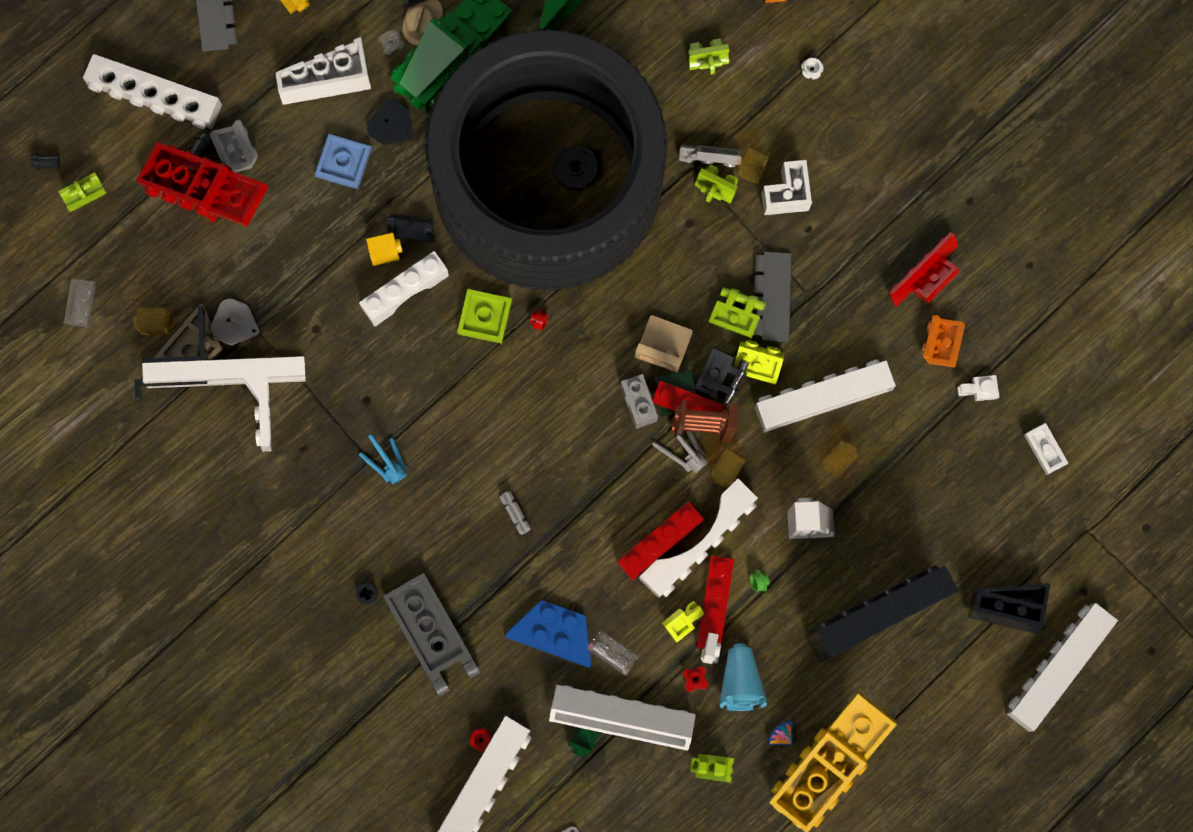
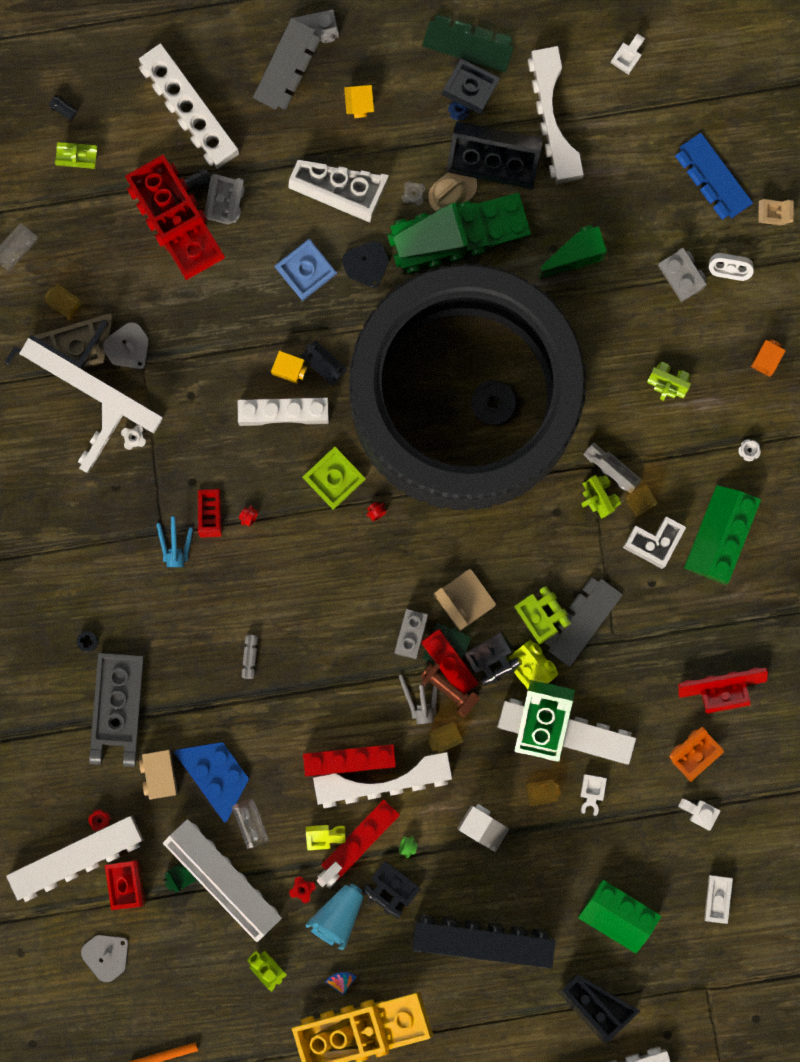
camera: 35 degrees right, 5 degrees up
none -> red slope [105,859,146,910]
none -> white plate [121,425,146,450]
none -> tan brick [139,750,178,800]
none -> red slope [198,489,222,538]
none -> red plate [239,505,258,527]
none -> black plate [362,861,421,919]
none -> green slope [515,680,575,762]
none -> green slope [578,879,662,954]
none -> white plate [580,774,607,816]
none -> green slope [684,485,761,585]

